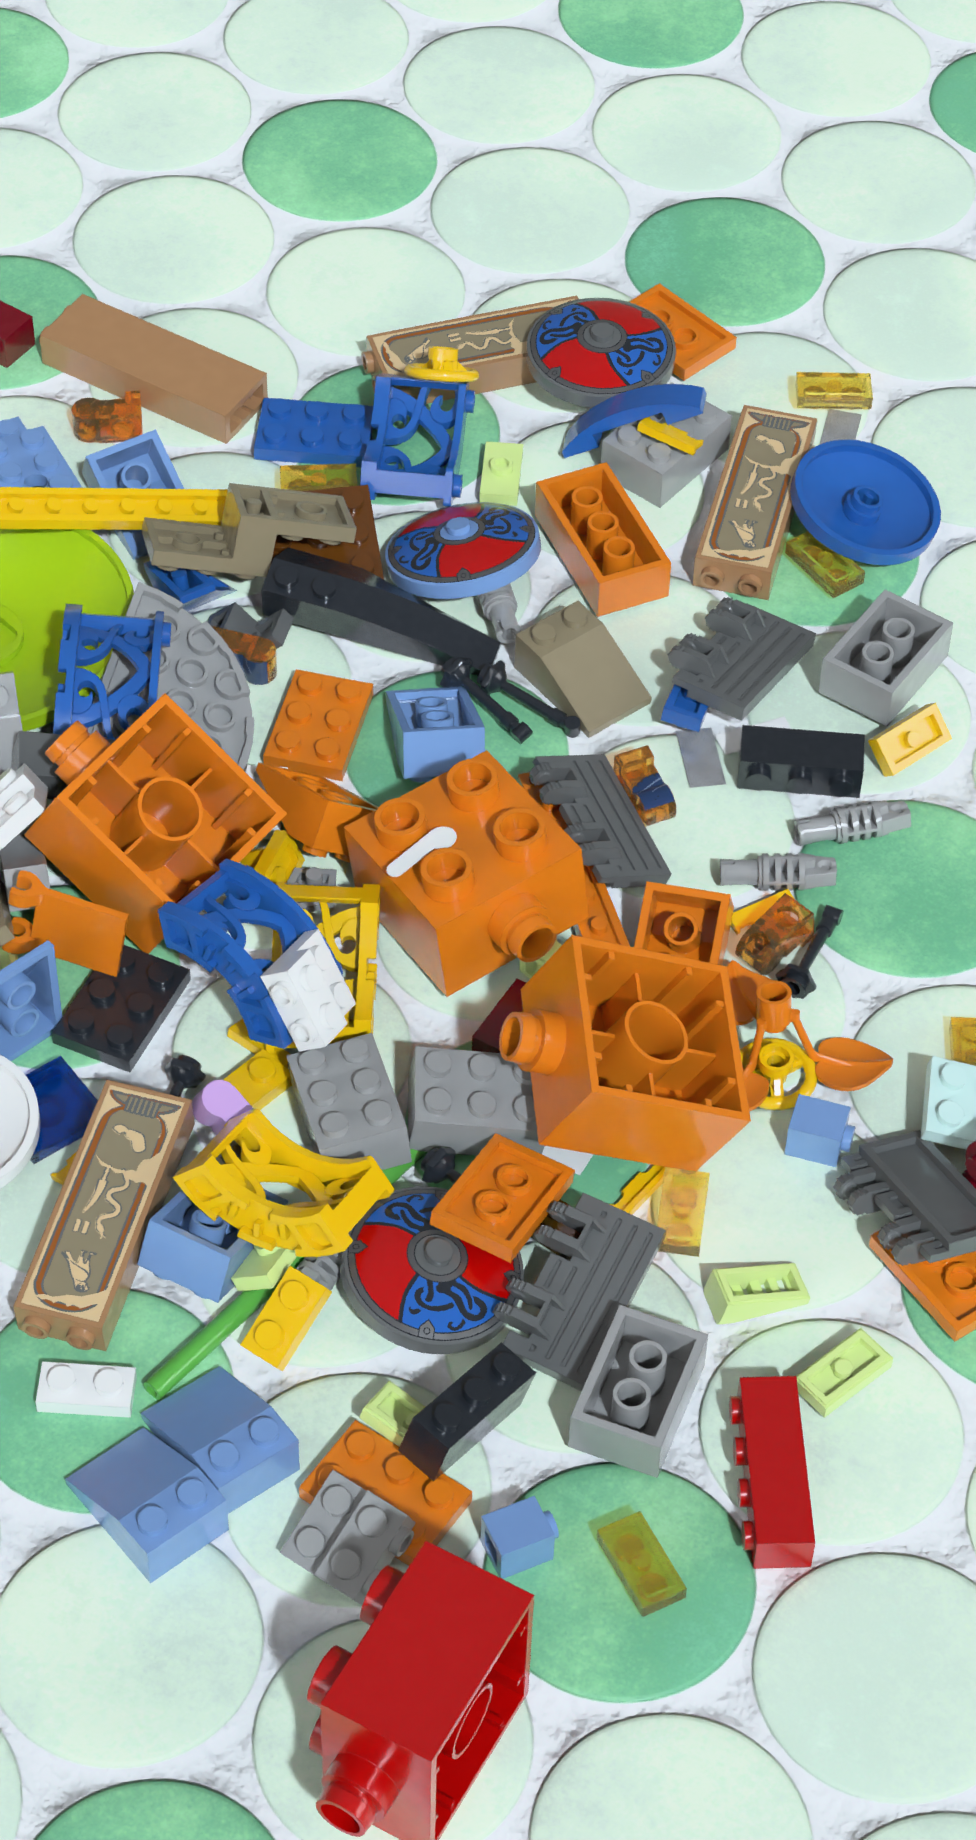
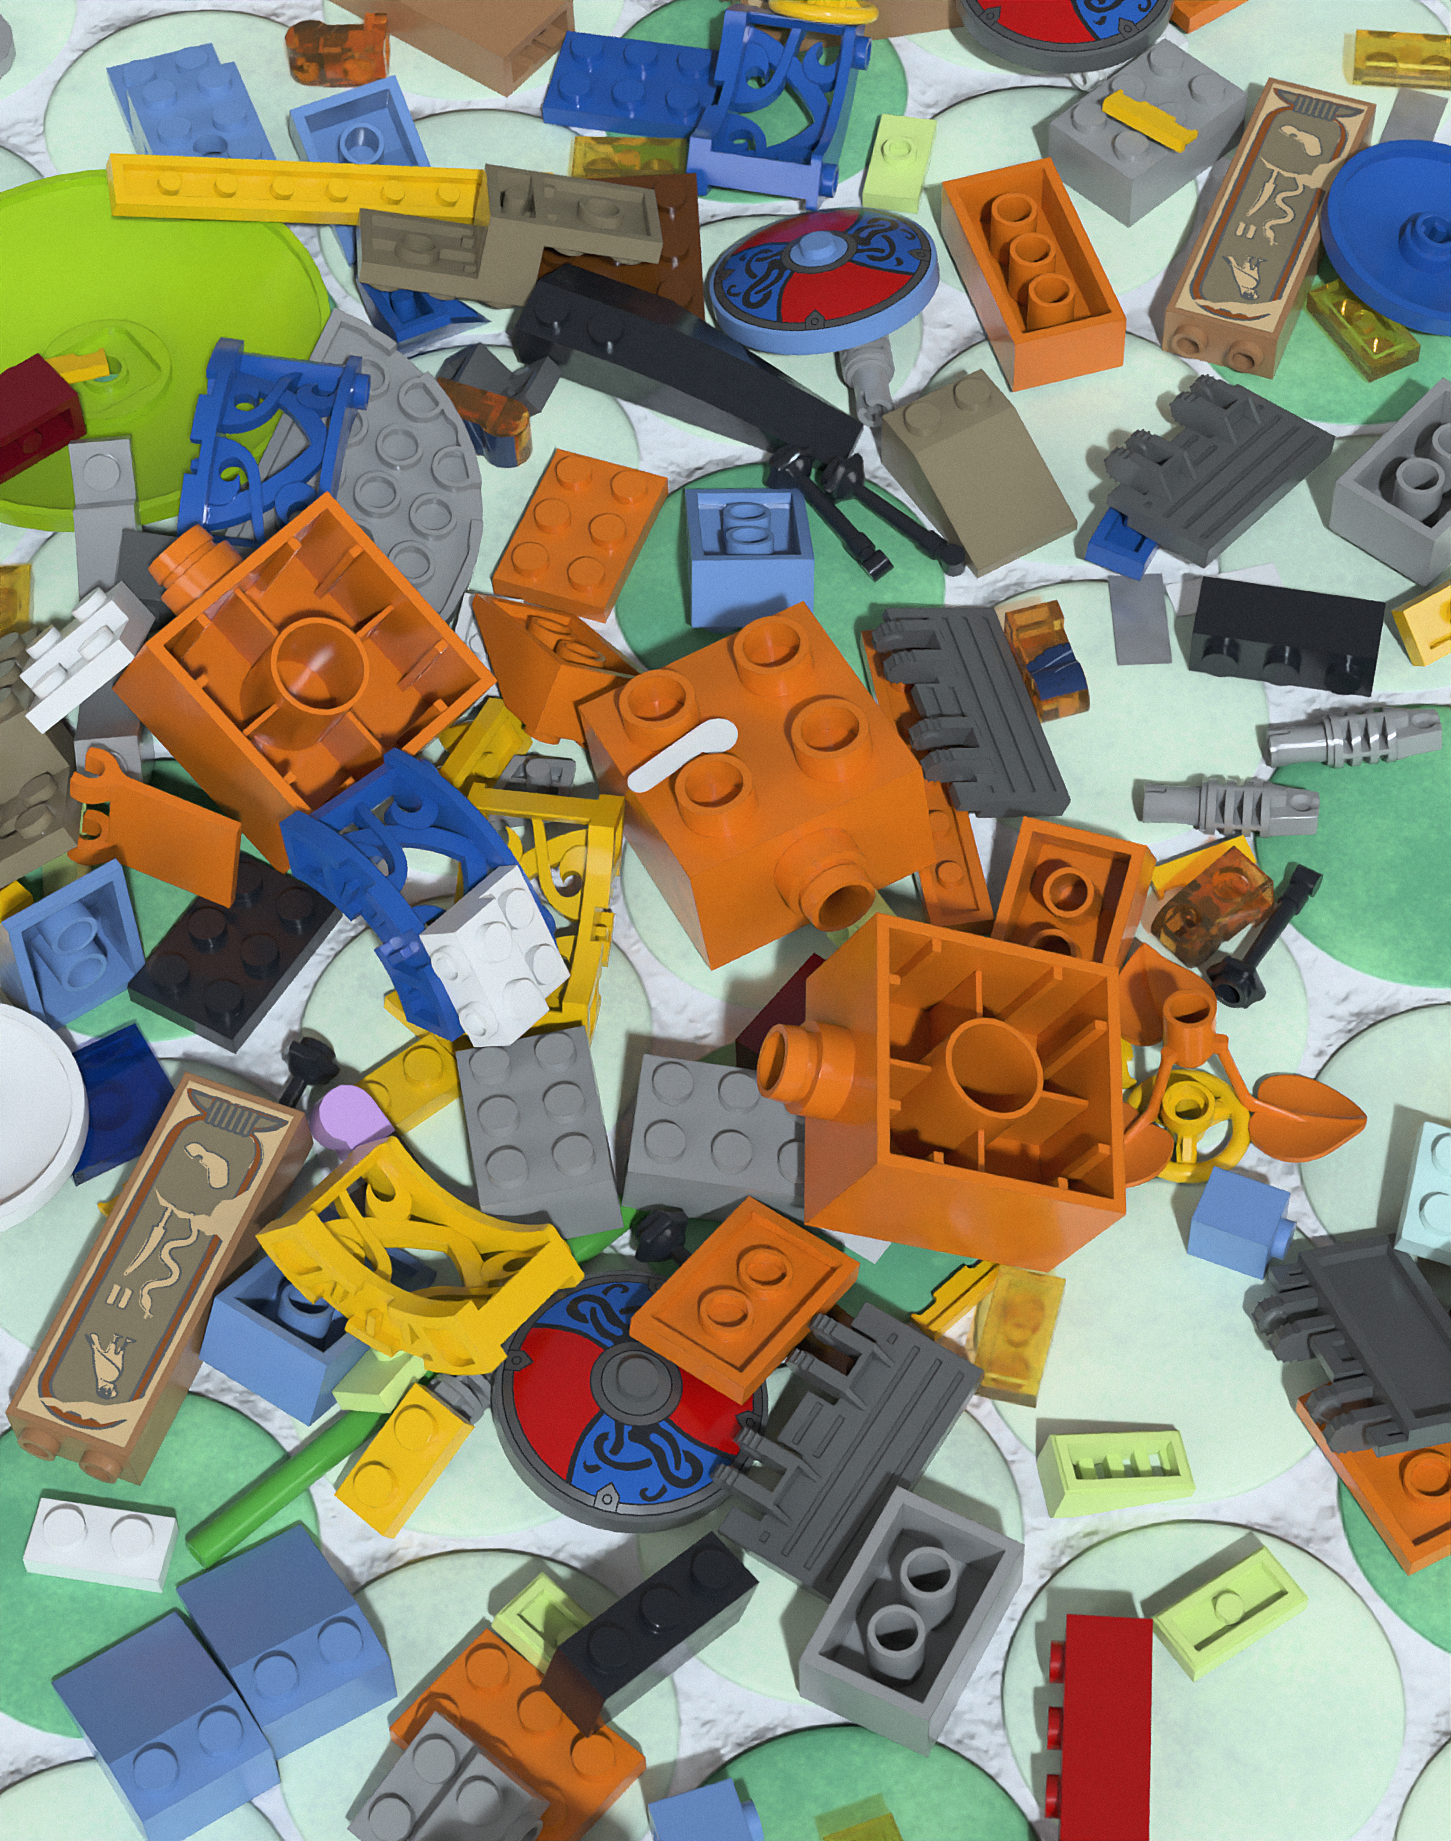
camera: 10 degrees right, 5 degrees up
blue slope [562,384,707,458] -> none

